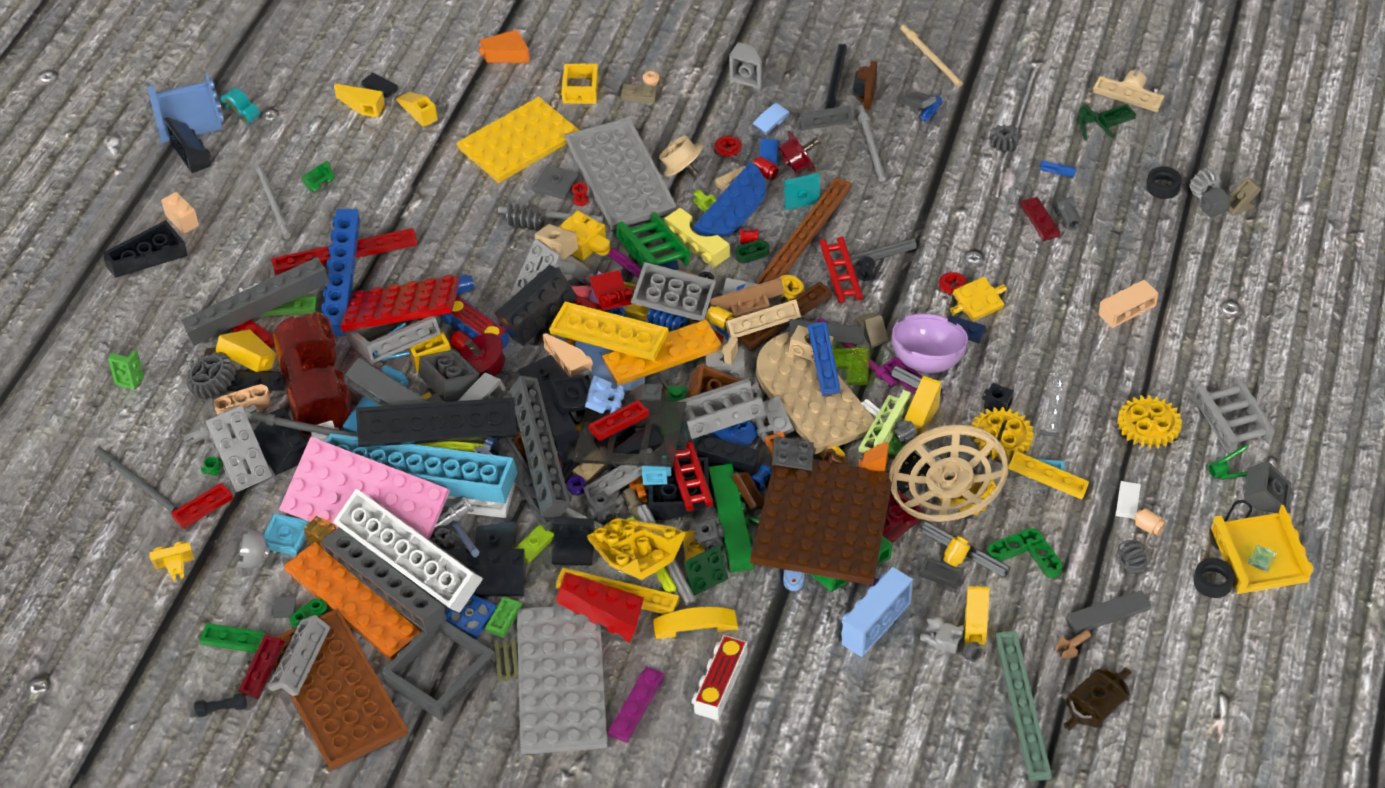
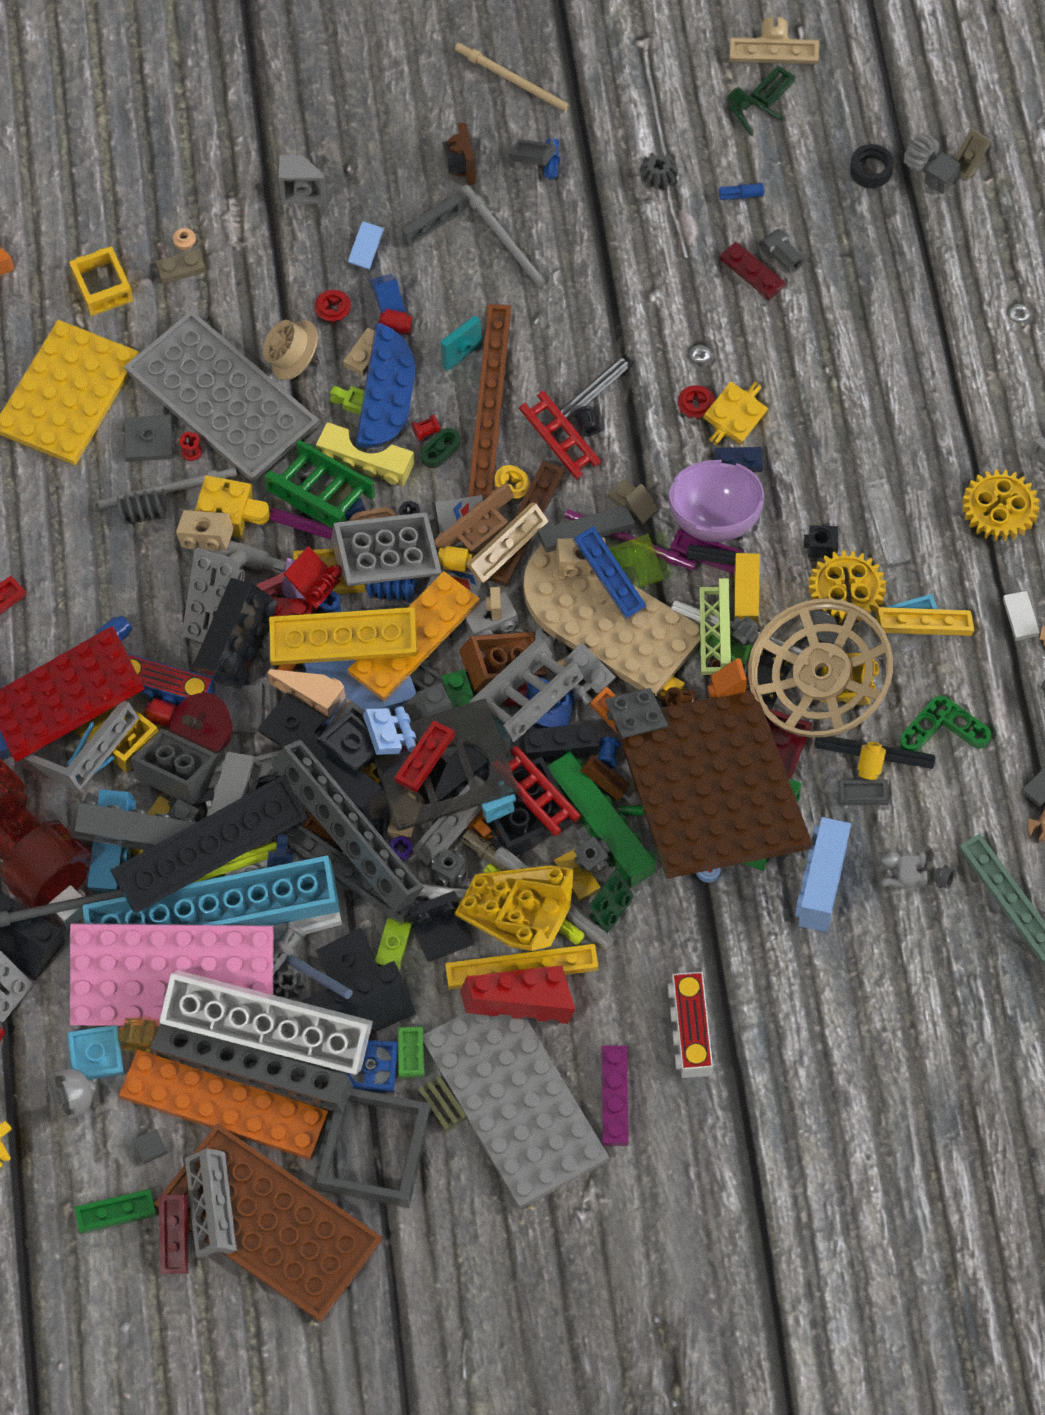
camera: 25 degrees left, 15 degrees up
black piece [194,692,247,718] -> none
green plate [290,599,328,629] -> none
yellow slope [653,607,738,639] -> none
dark red piece [778,130,820,175] -> none
black axle [824,43,847,109] -> none
yellow slope [964,586,989,645] -> none
light nougat brick [1098,280,1159,328] -> none

